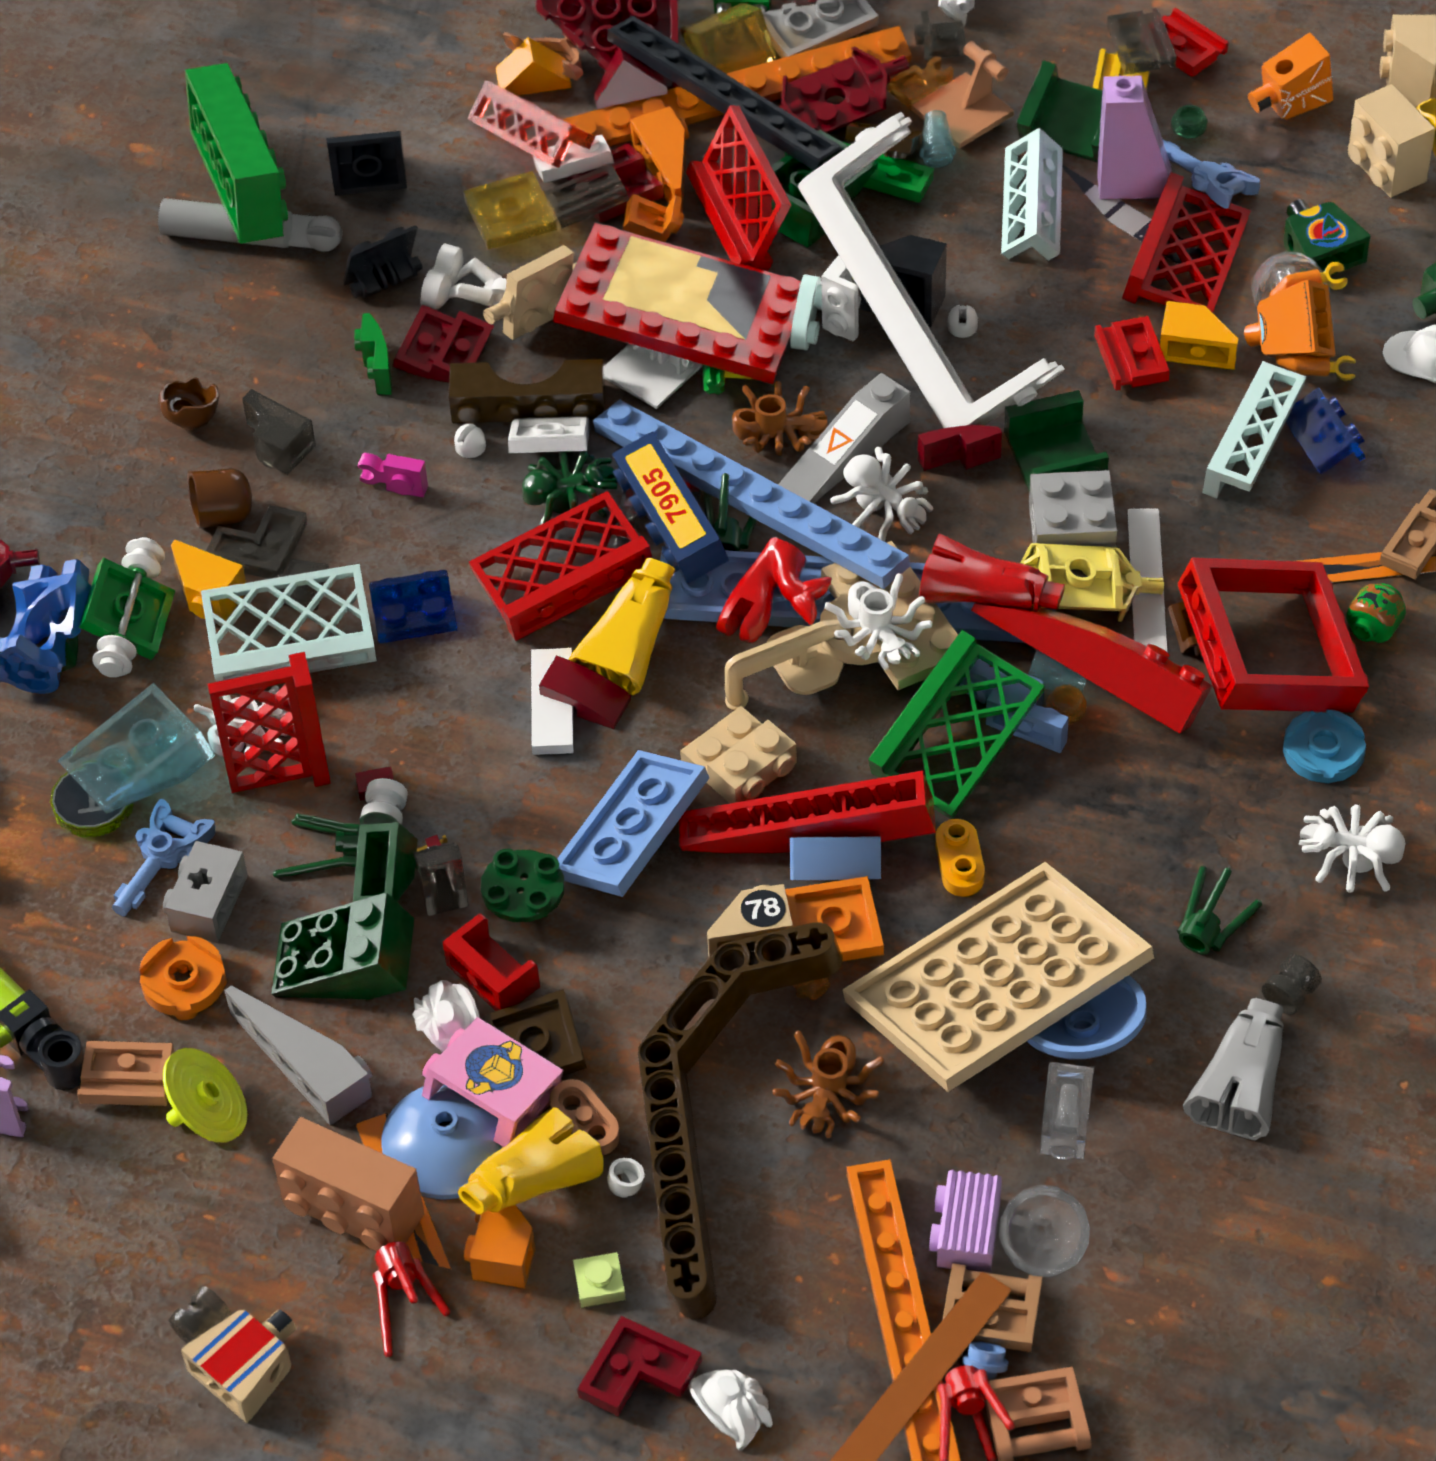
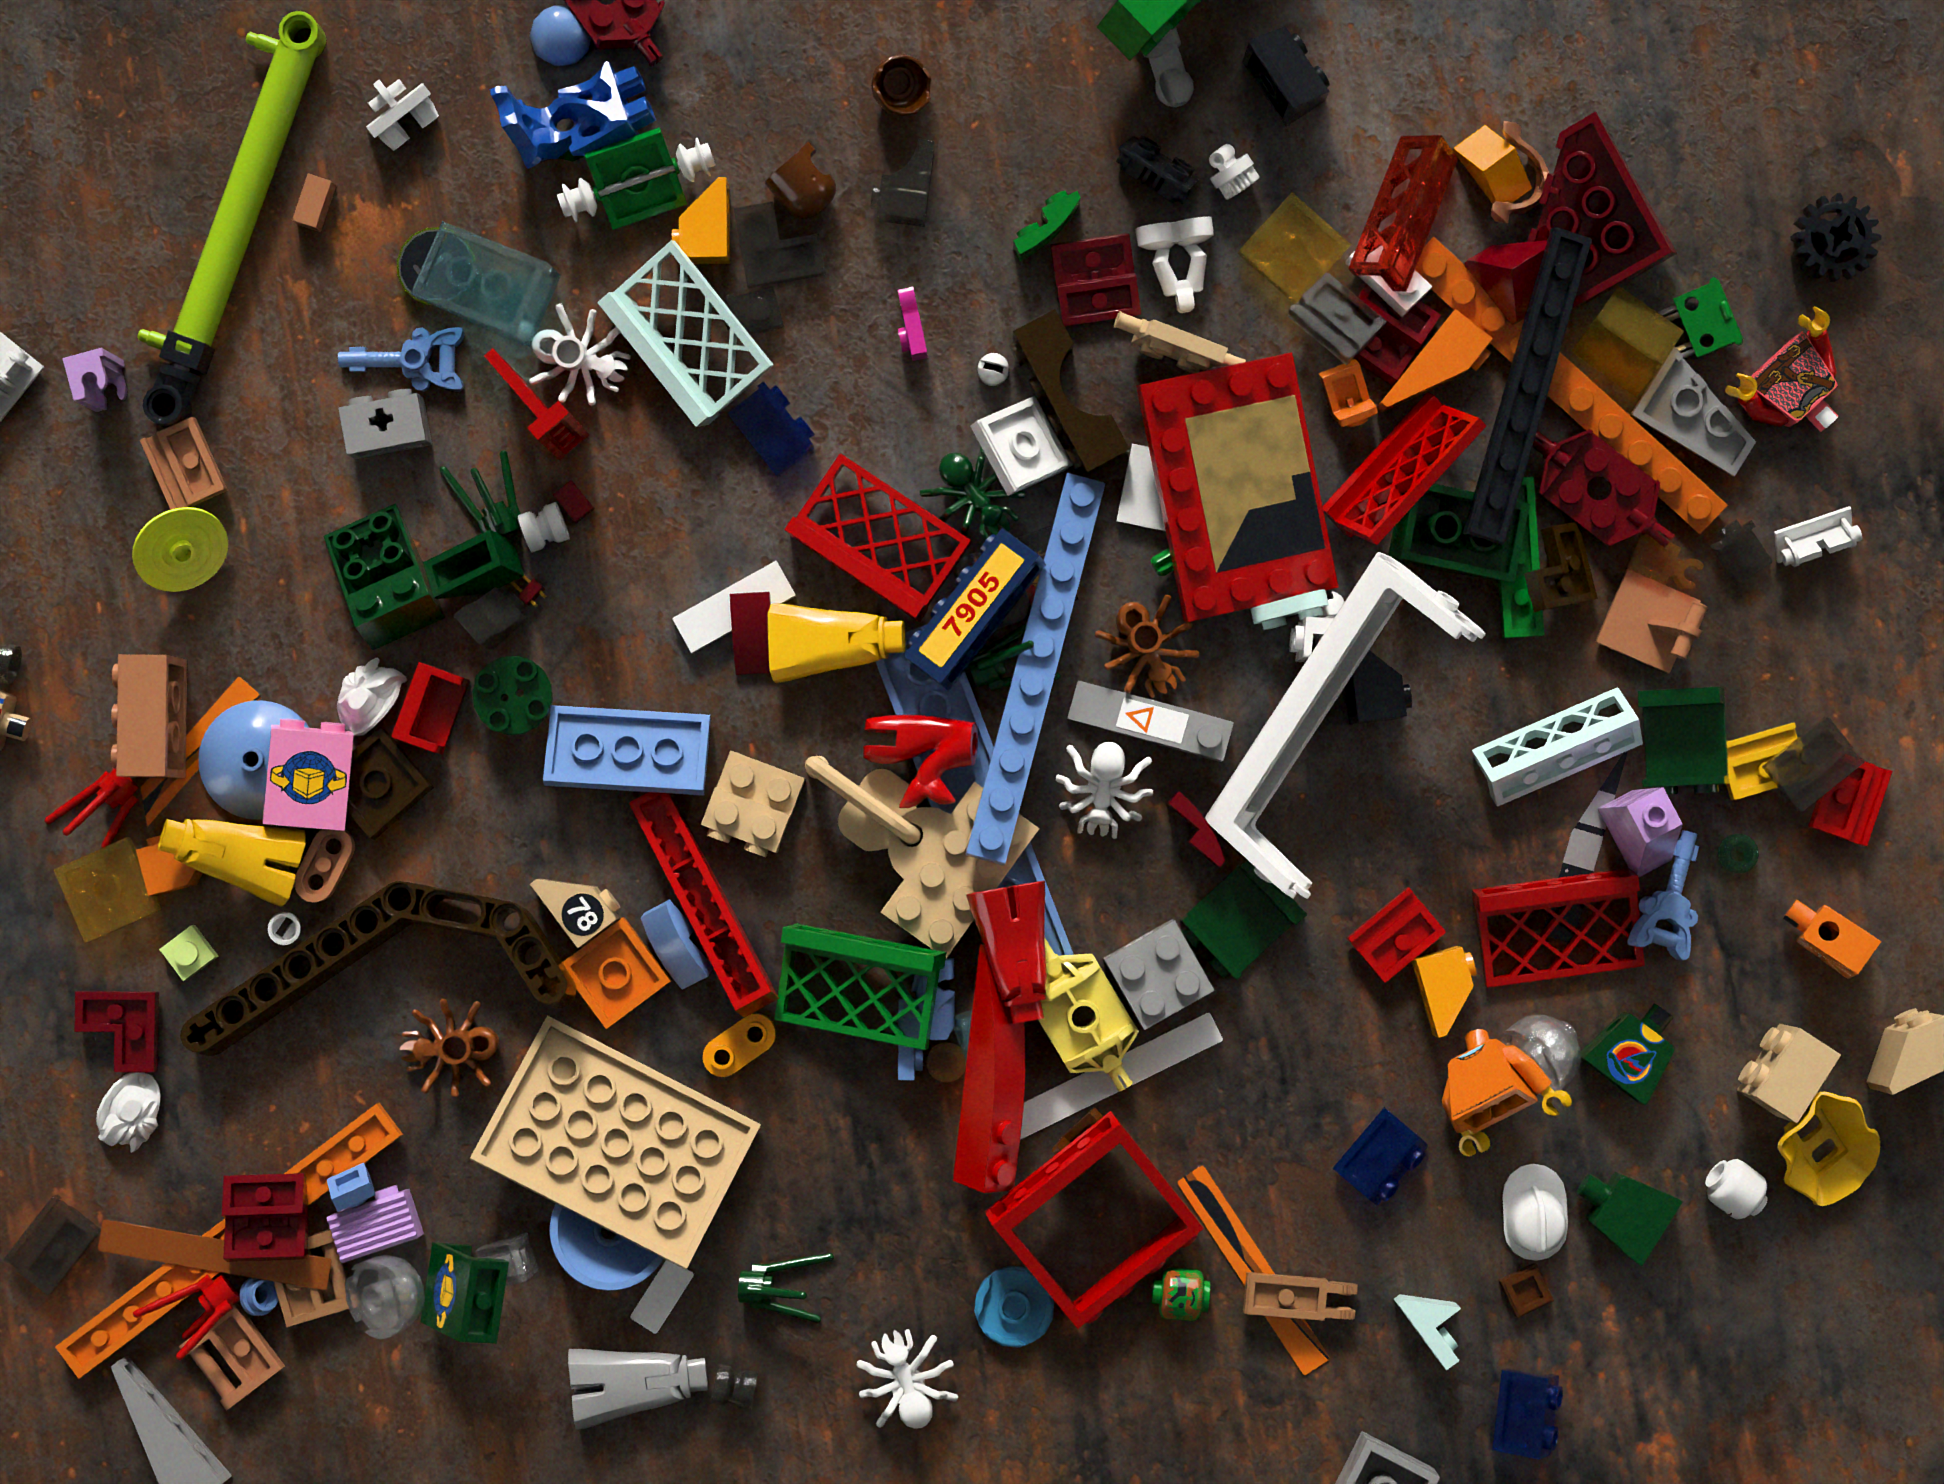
camera: 65 degrees right, 35 degrees up
orange plate [140,936,227,1021] -> none
light grey slope [225,985,372,1126] -> none
white animal [825,573,933,670] -> none
clear light blue cone [920,110,956,168] -> none
white hinge [948,305,978,338] -> none
light aqua fence [1202,361,1306,498] -> none
none -> clear yellow plate [54,837,162,943]
none -> dark red slope [222,1173,308,1262]
none -> medium blue plate [326,1163,375,1212]
none -> dark green panel [420,1242,509,1344]
none -> white sticker [630,1260,694,1334]
none -> white piece [1209,144,1260,200]

